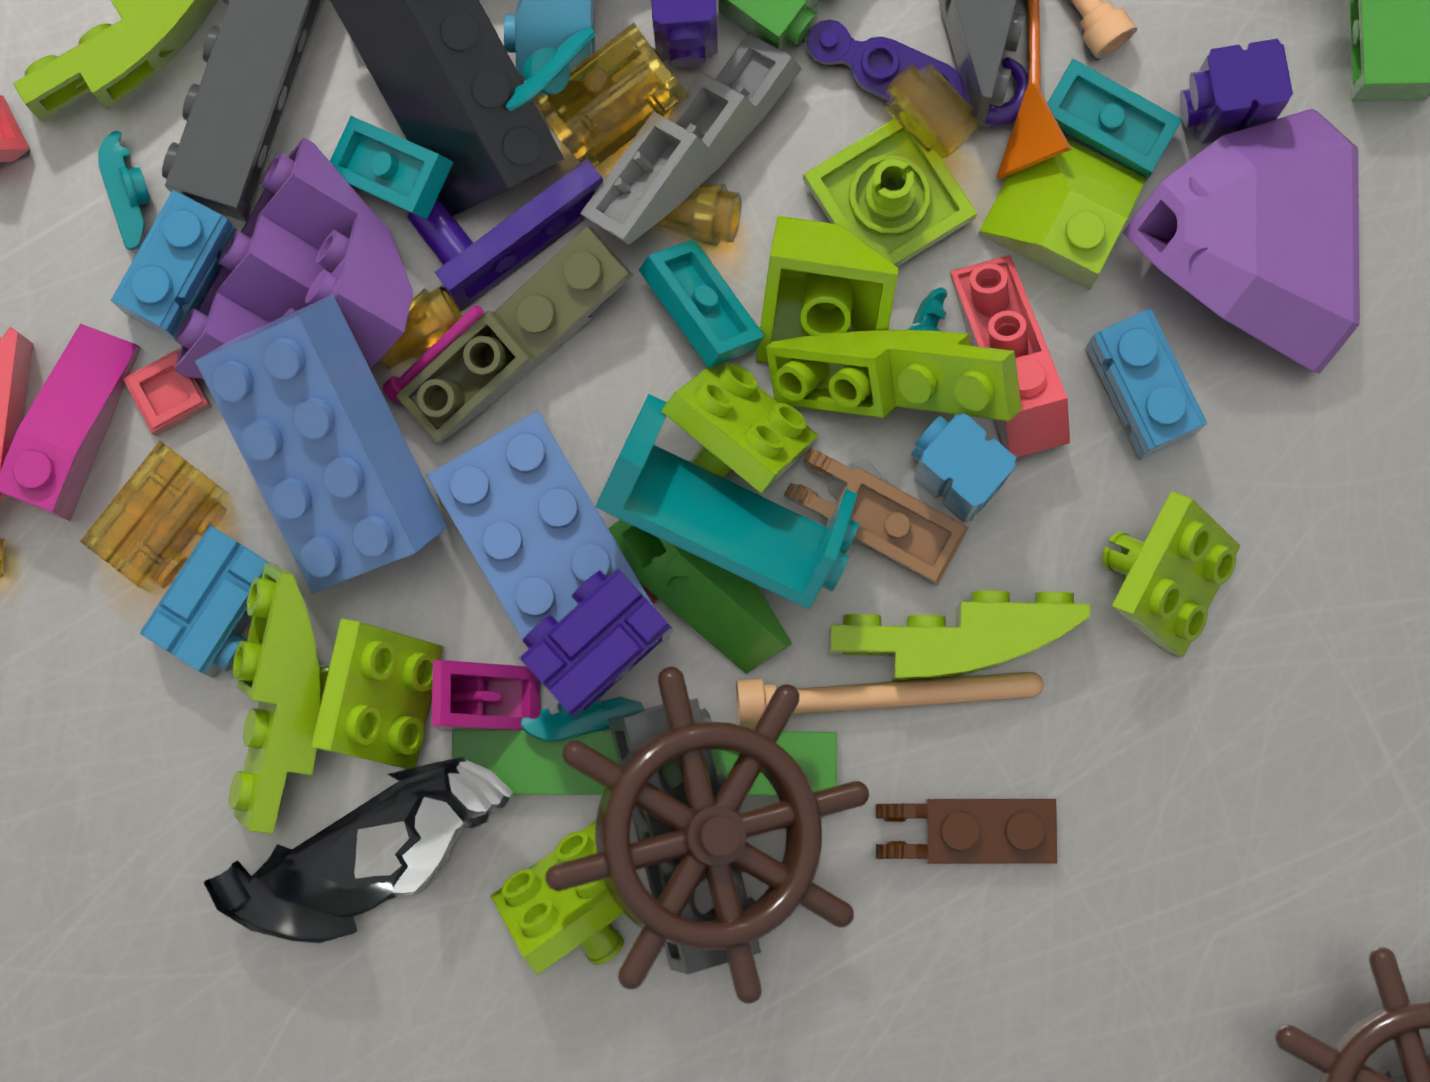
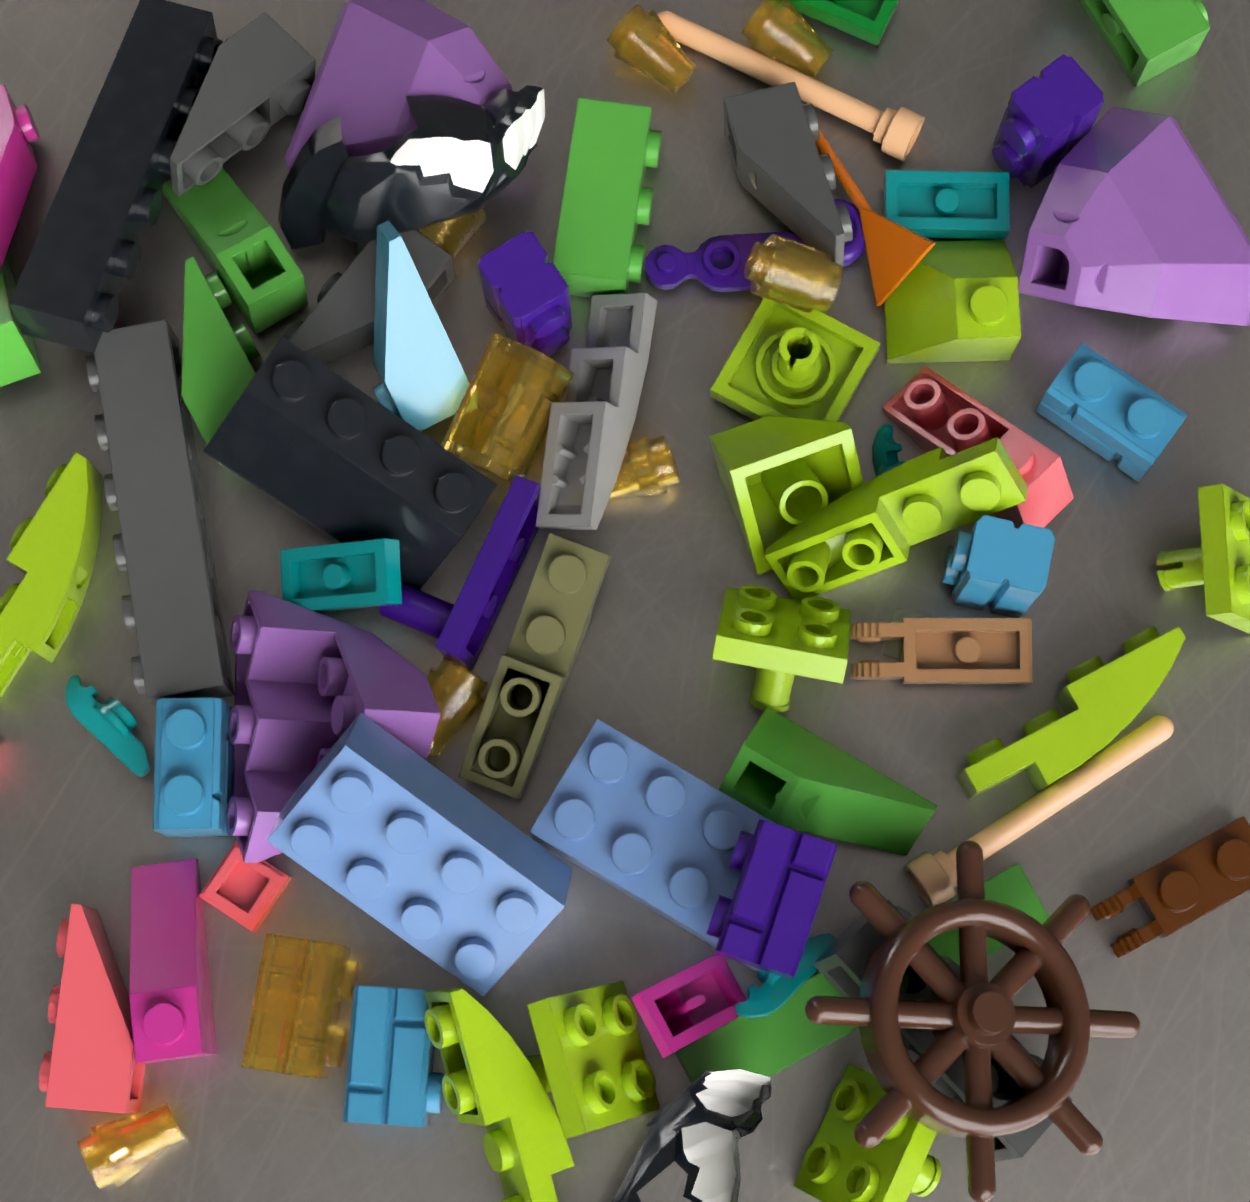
camera: 30 degrees left, 5 degrees down
dark pink piece [382,305,484,403] -> none
teal piece [506,28,596,111] -> none
teal panel [595,394,860,610] -> none
teal plate [639,238,765,369] -> none

